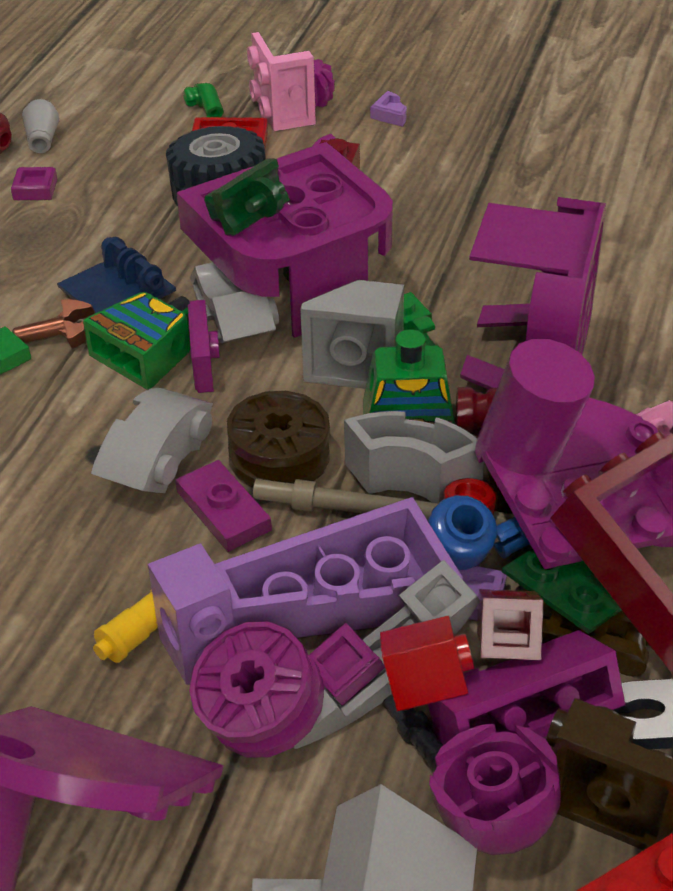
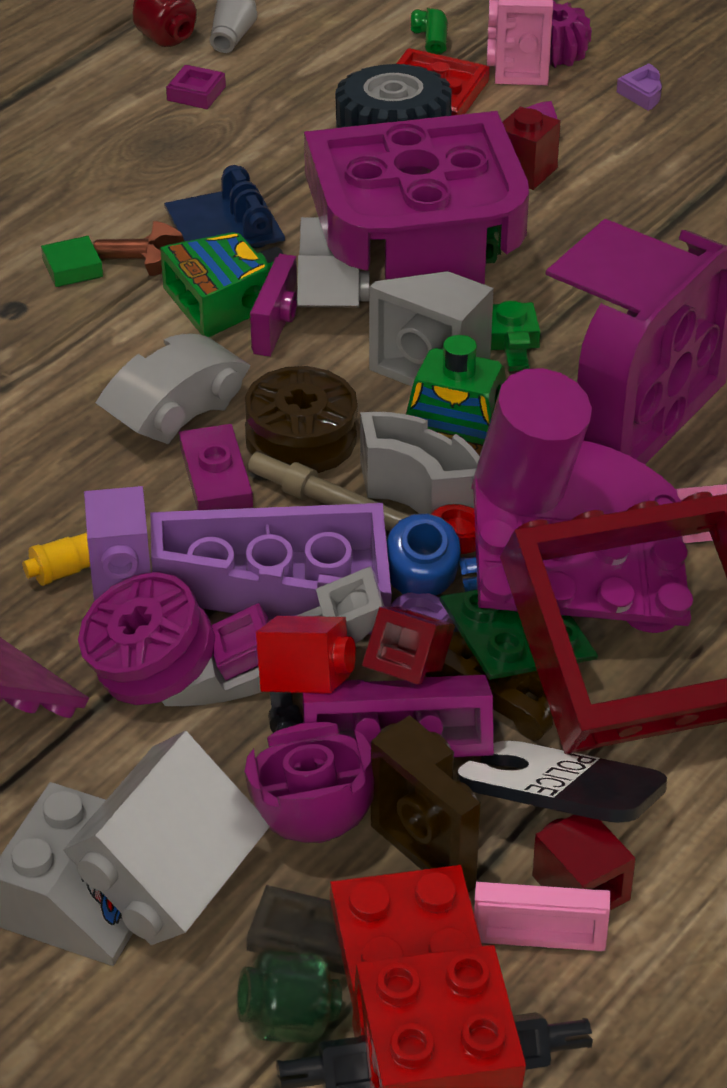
camera: 20 degrees right, 0 degrees up
dark green hips [204,158,290,236] -> none

